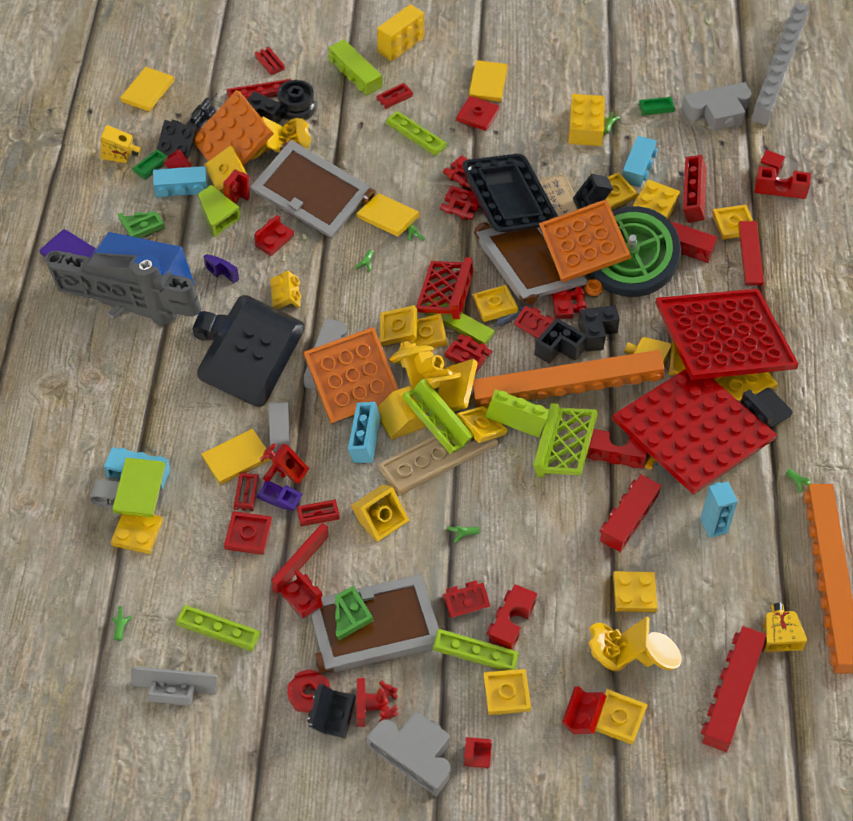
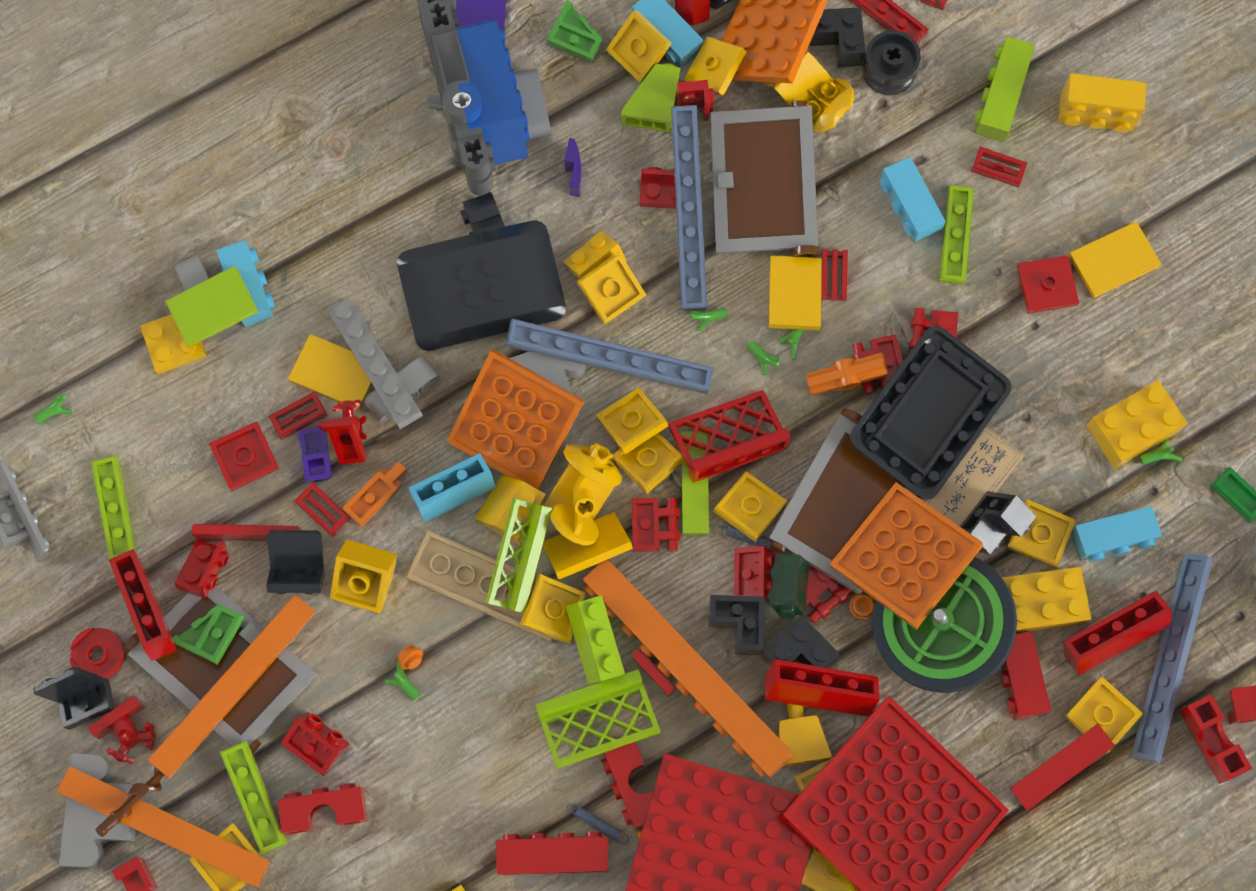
camera: 55 degrees right, 20 degrees up
none -> orange tile [56,766,271,888]
none -> reddish brown piece [95,767,165,837]
none -> red brick [109,549,177,661]
none -> orange tile [148,595,316,779]
none -> black bracket [266,530,325,594]
none -> light grey plate [327,298,423,429]
none -> orange hinge [342,462,408,528]
none -> orange plate [397,645,423,670]
none -> sand blue tile [505,319,713,394]
none -> sand blue piece [567,804,629,845]
none -> yellow plate [576,252,646,324]
none -> yellow plate [606,11,672,82]
none -> red tile [631,649,676,697]
none -> sand blue tile [671,105,707,310]
none -> bright green bar [746,341,779,376]
none -> red brick [764,659,880,717]
none -> clear green brick [768,555,810,618]
none -> orange piece [806,353,888,396]
none -> red tile [821,249,848,301]
none -> medium azure brick [879,157,946,243]
none -> sand blue plate [1131,554,1213,763]

